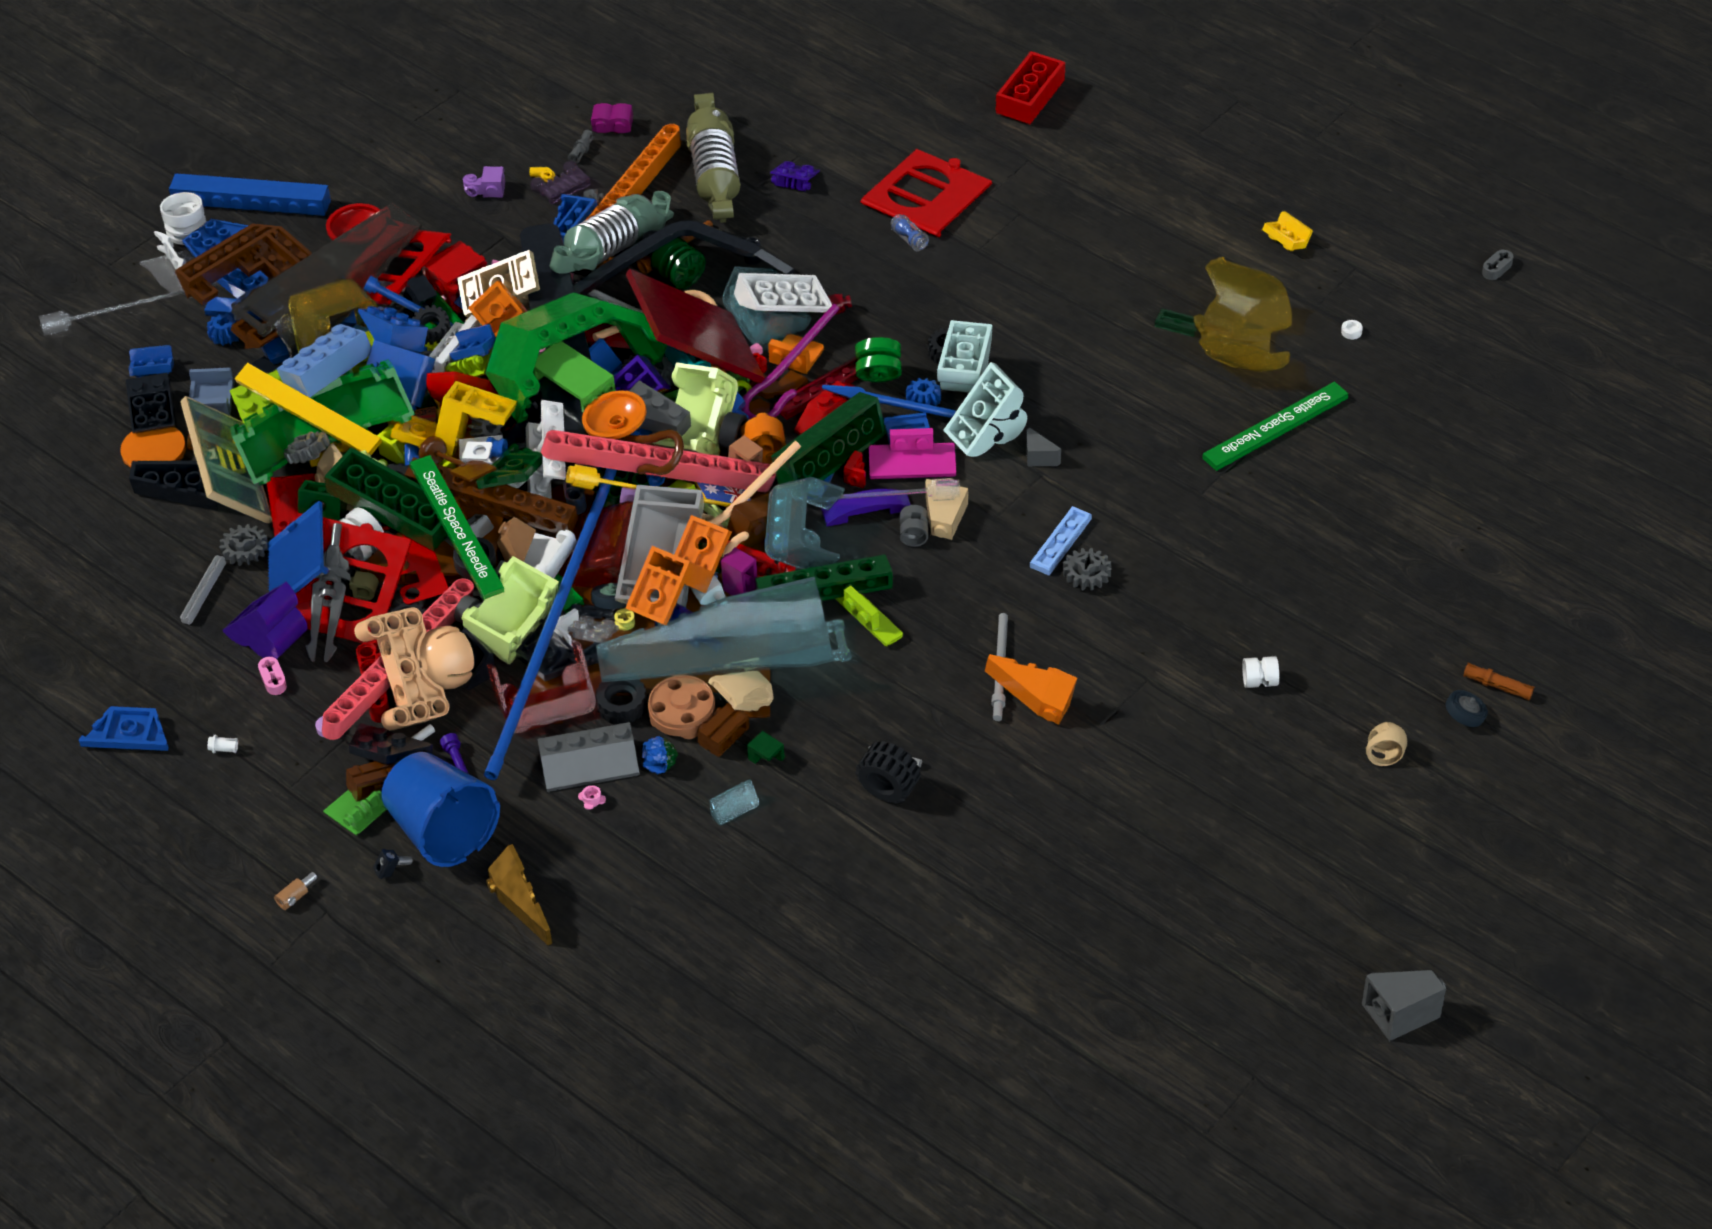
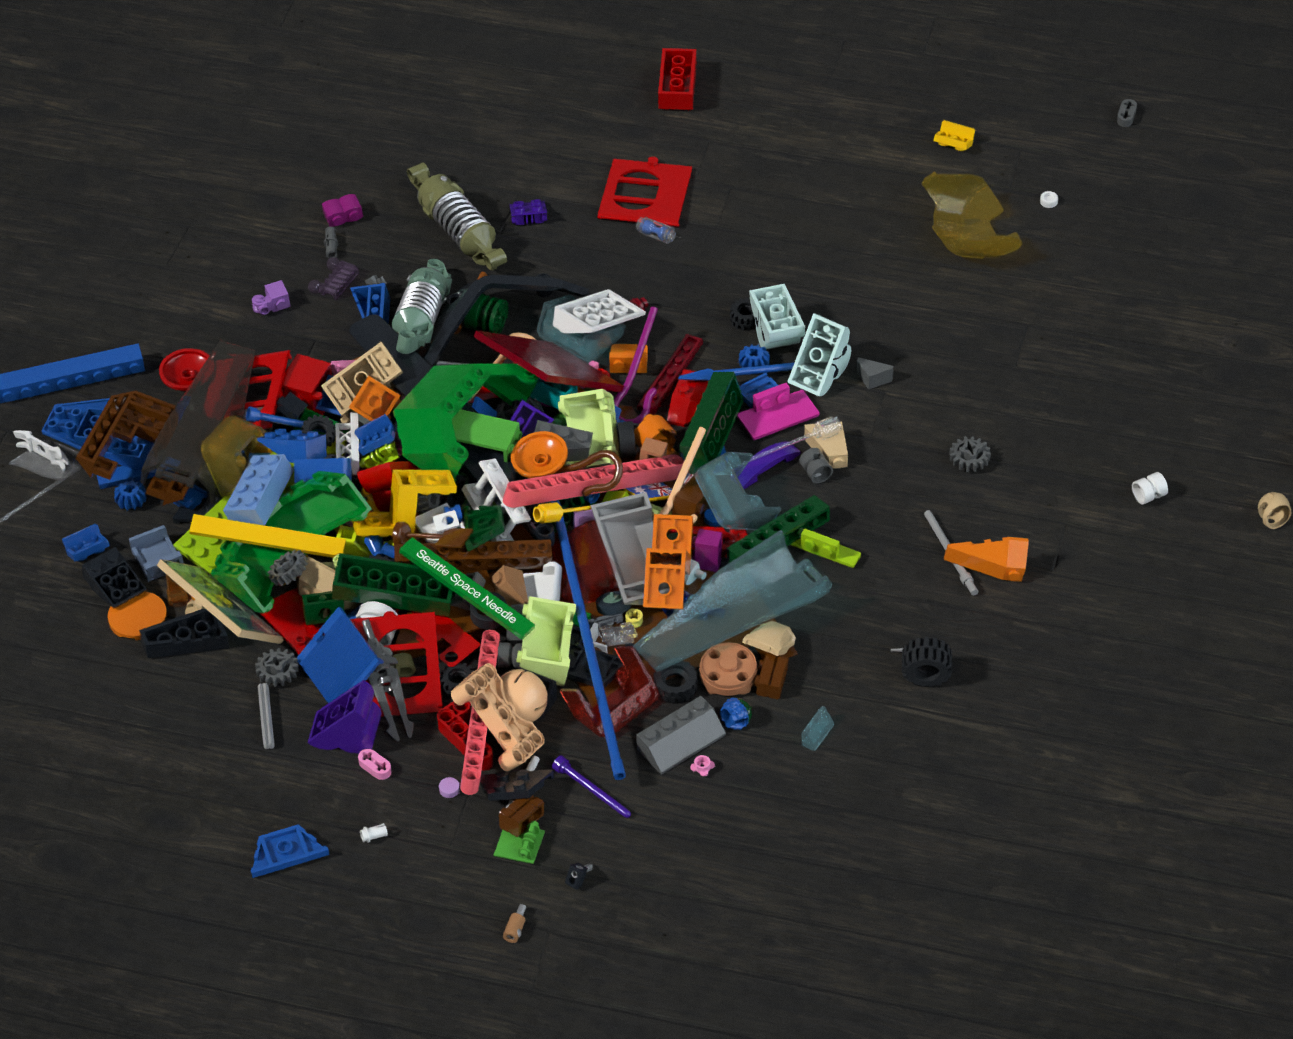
camera: 25 degrees left, 0 degrees up
white wheel [160,192,206,245] -> none
blue cone [382,752,500,867] -> none
pearl gold wedge [486,844,552,945] -> none
yellow arm [530,167,555,183] -> none
orange beam [586,124,681,220] -> none
dark green panel [747,731,785,764] -> none
reddish brown tile [750,370,808,399] -> none
red bracket [844,450,866,488] -> none
green wheel [855,337,902,382] -> none
light blue tile [1030,506,1092,576] -> none
clear green tile [1154,308,1201,337] -> none
green tile [1202,381,1348,471] -> none

